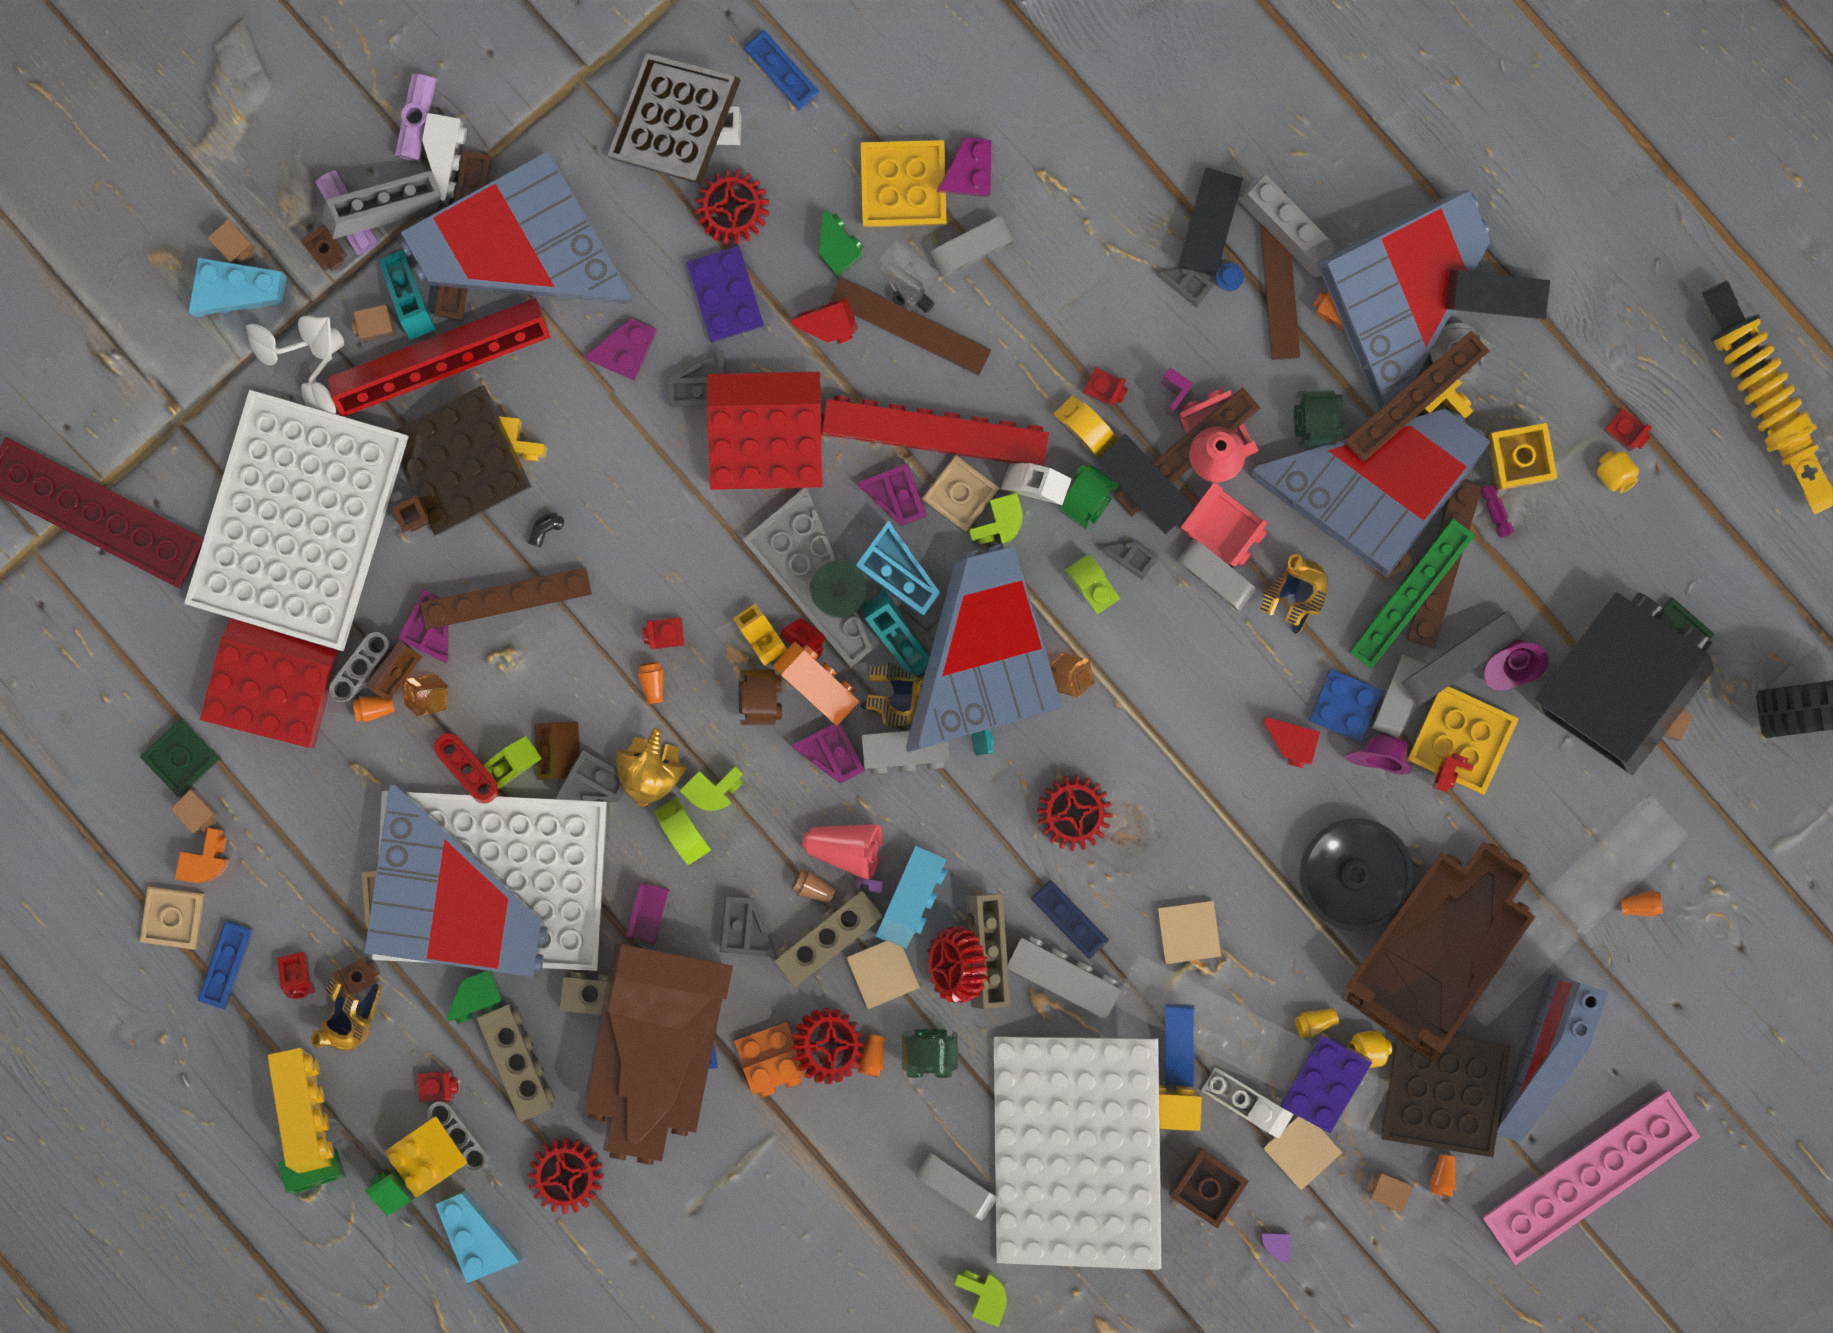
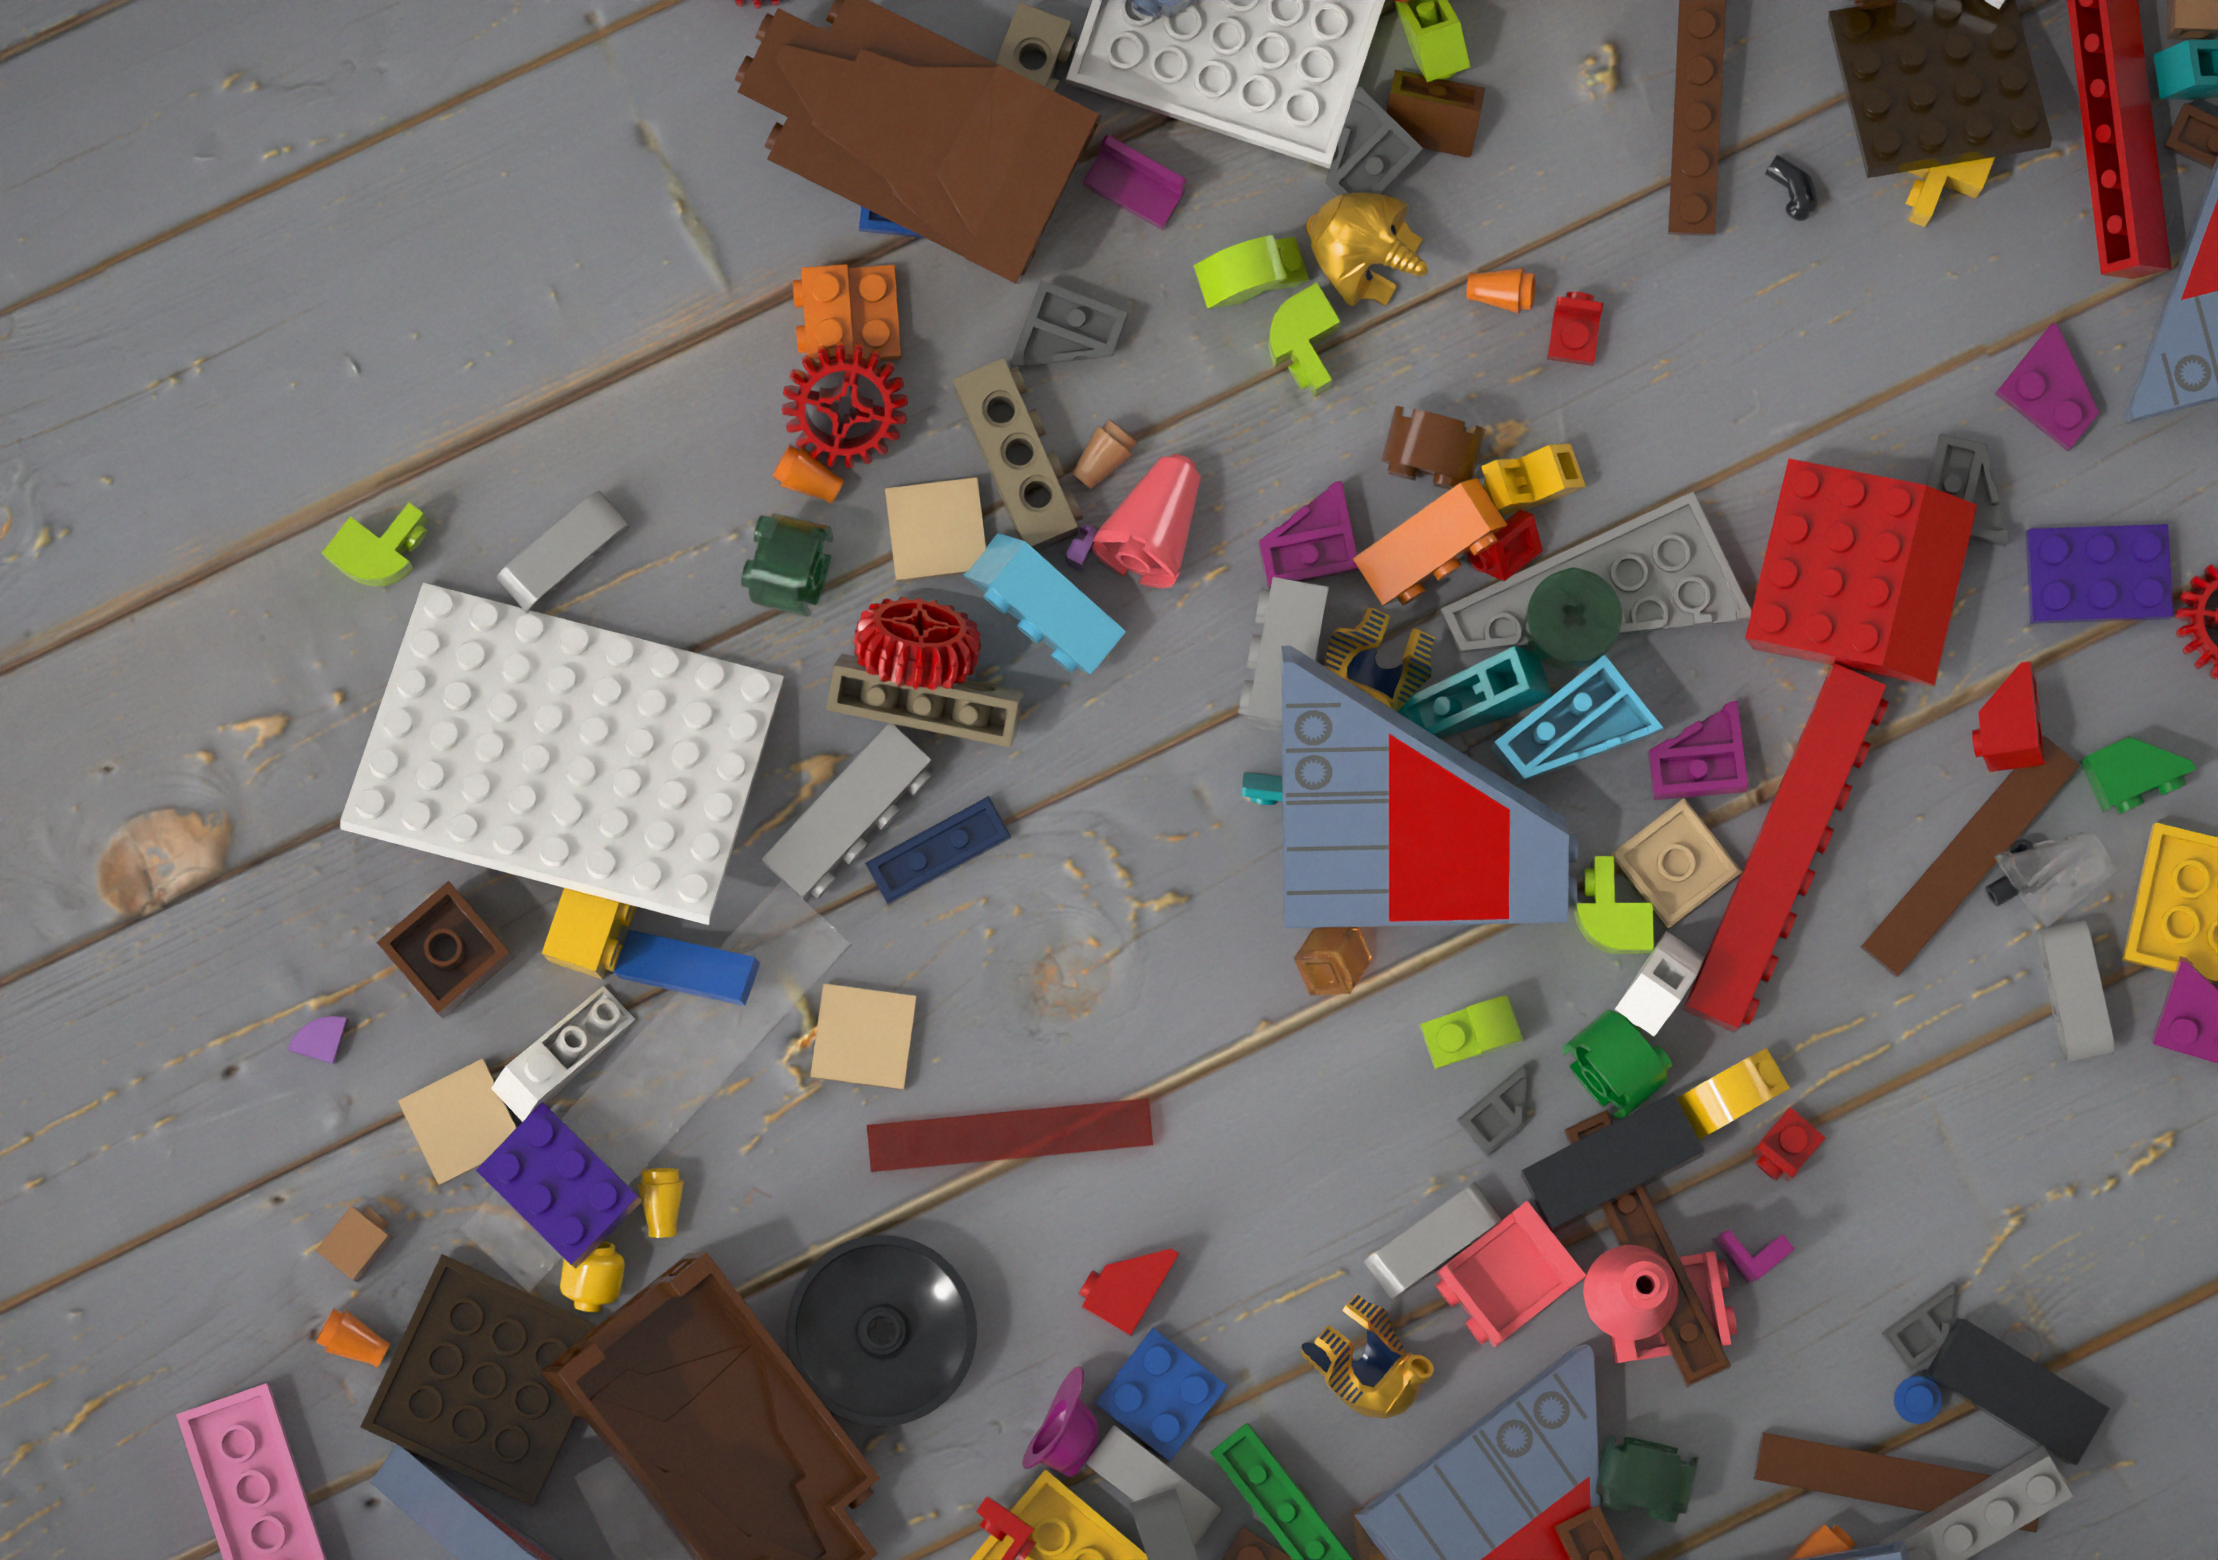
camera: 105 degrees right, 5 degrees down
red gear [1036,775,1113,851] -> none
none -> clear red tile [867,1098,1153,1173]

